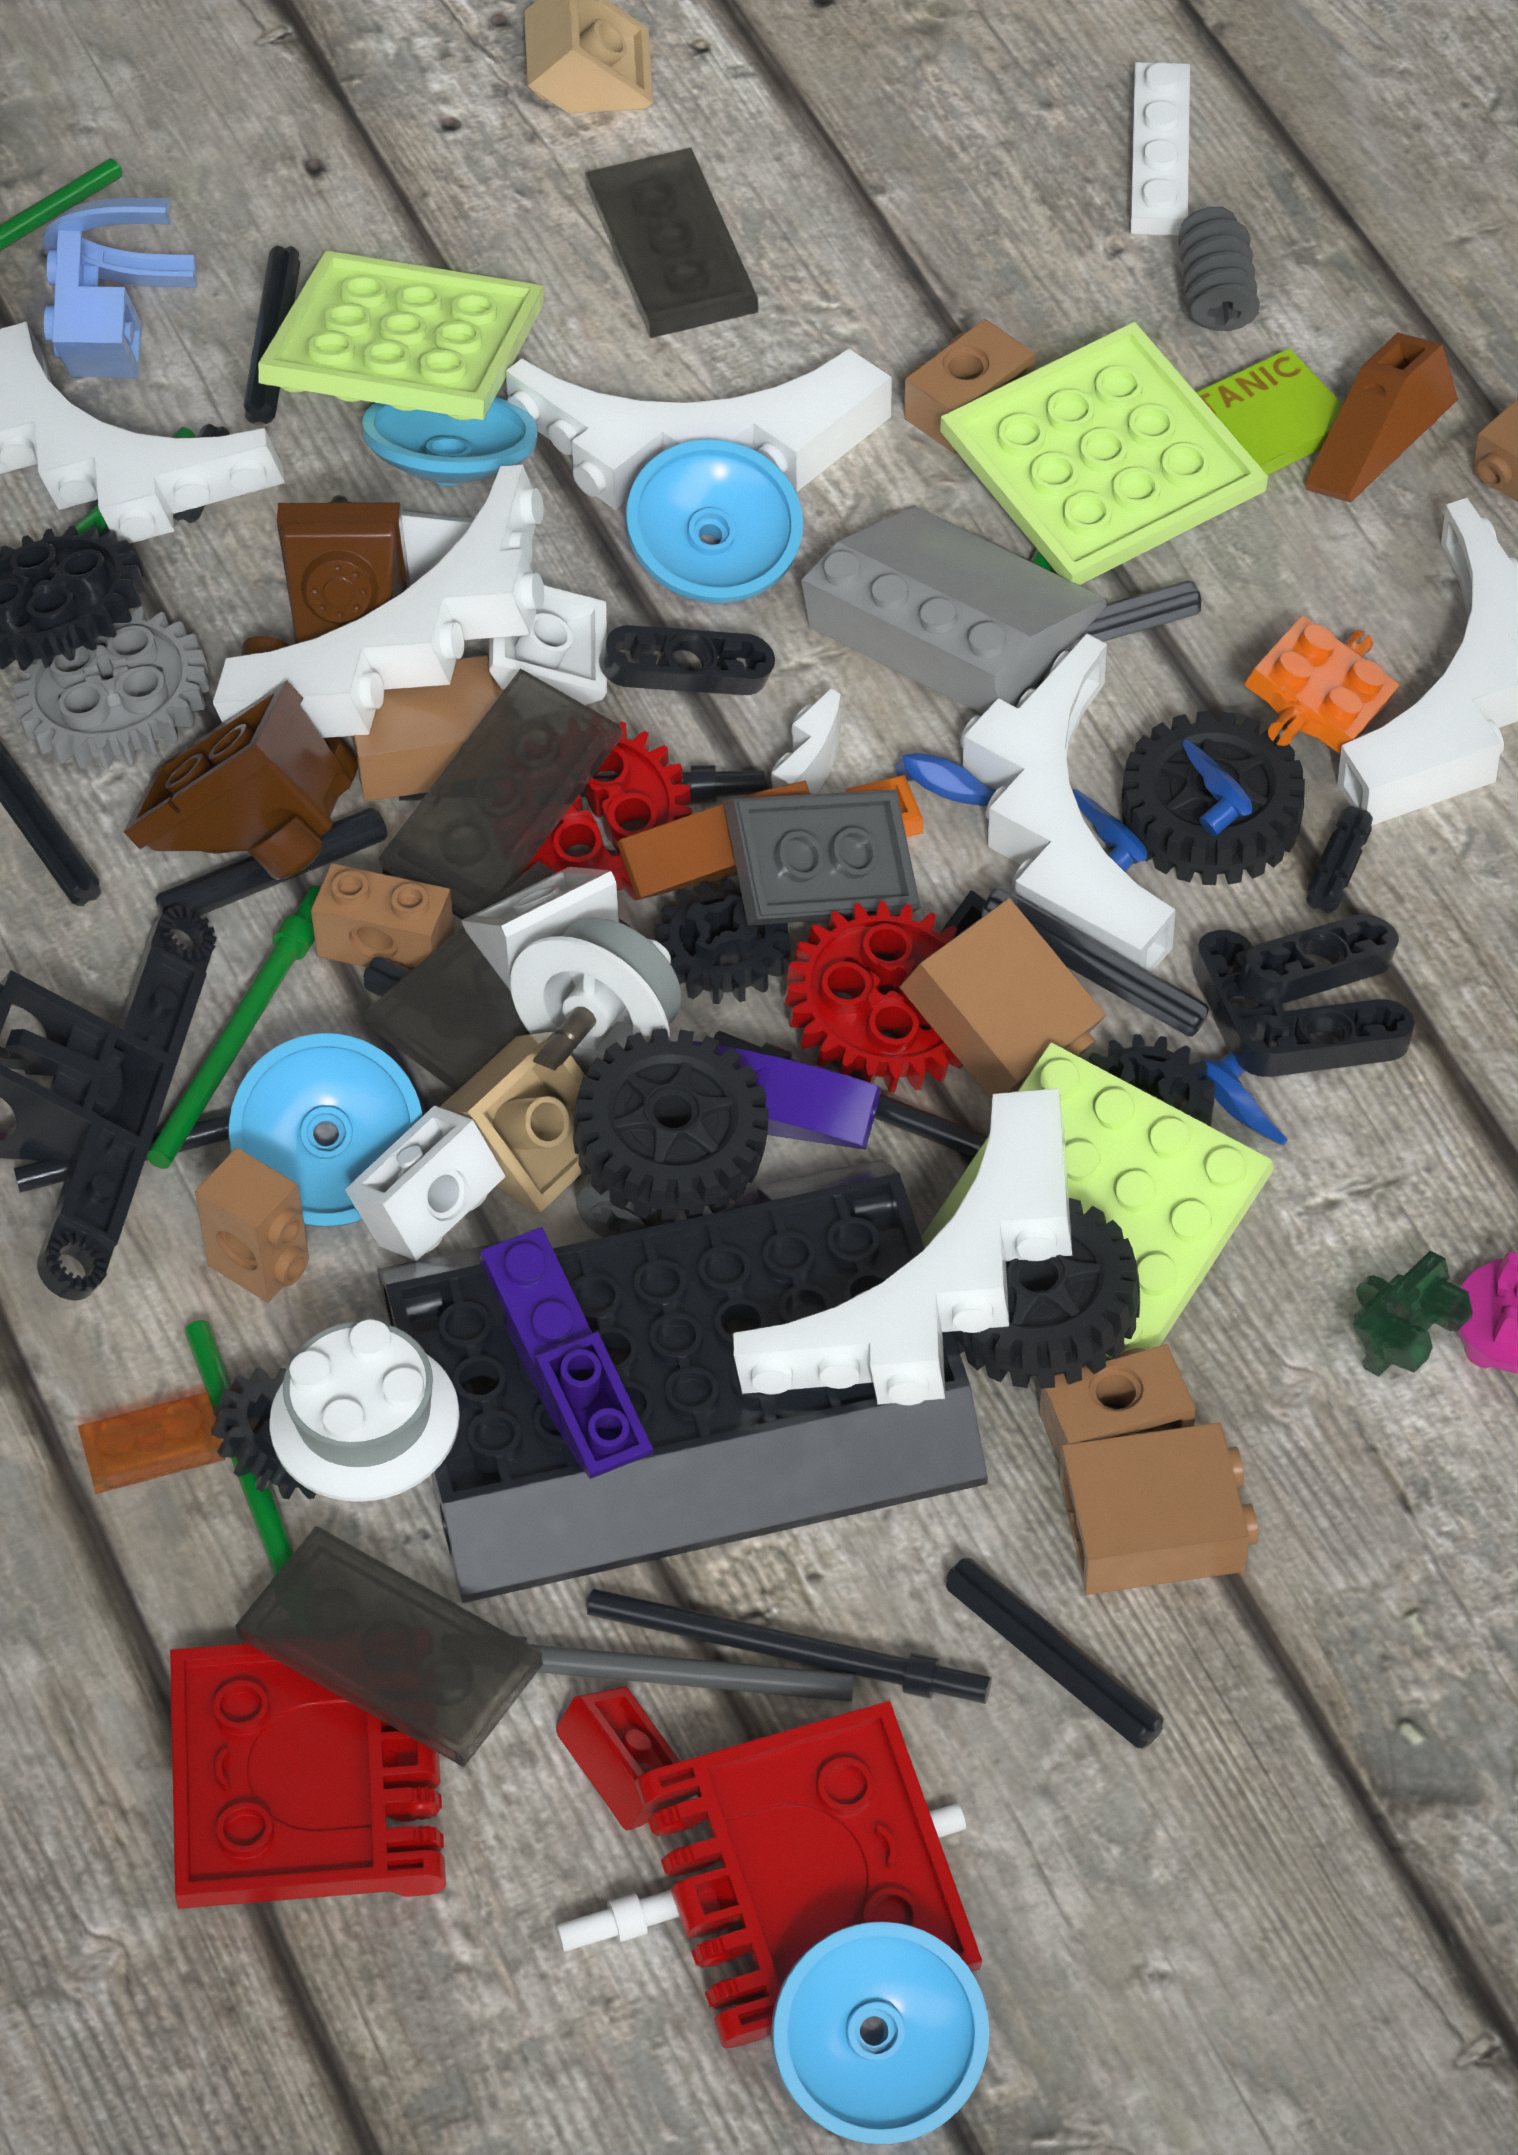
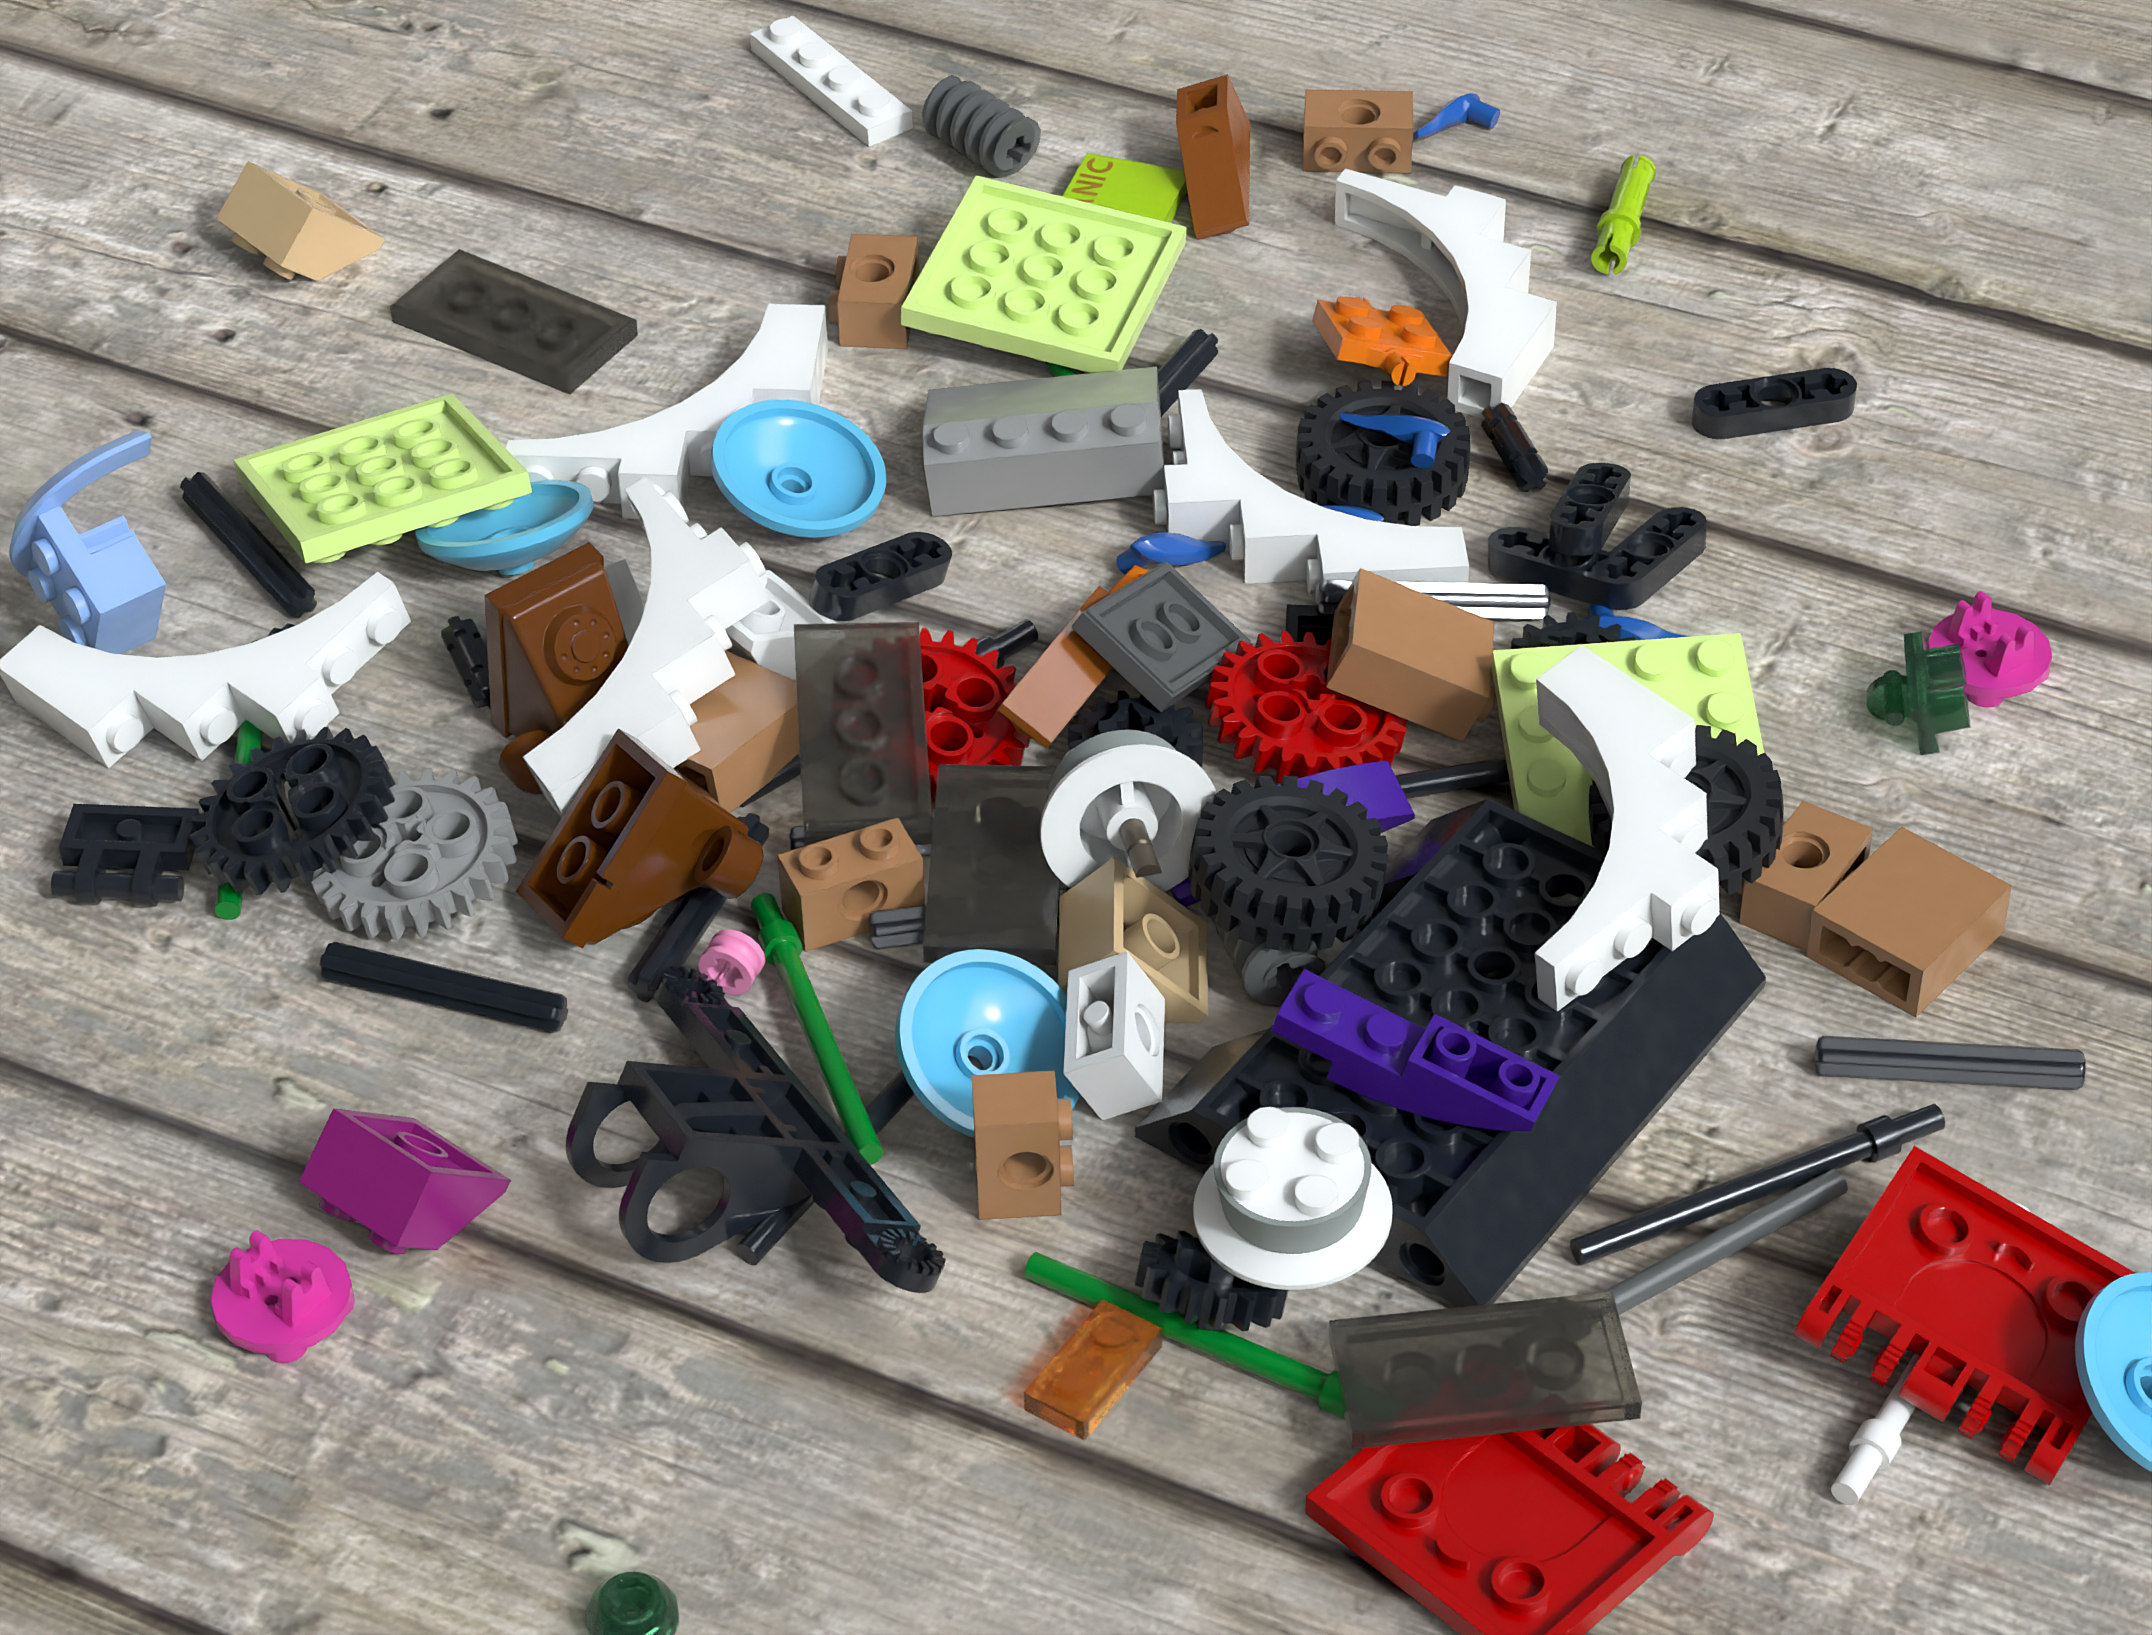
camera: 40 degrees left, 10 degrees down
white slope [461,867,619,991] -> none
red slope [556,1686,695,1831] -> none
white slope [771,688,841,794] -> none
none -> bright pink bush [698,929,765,995]

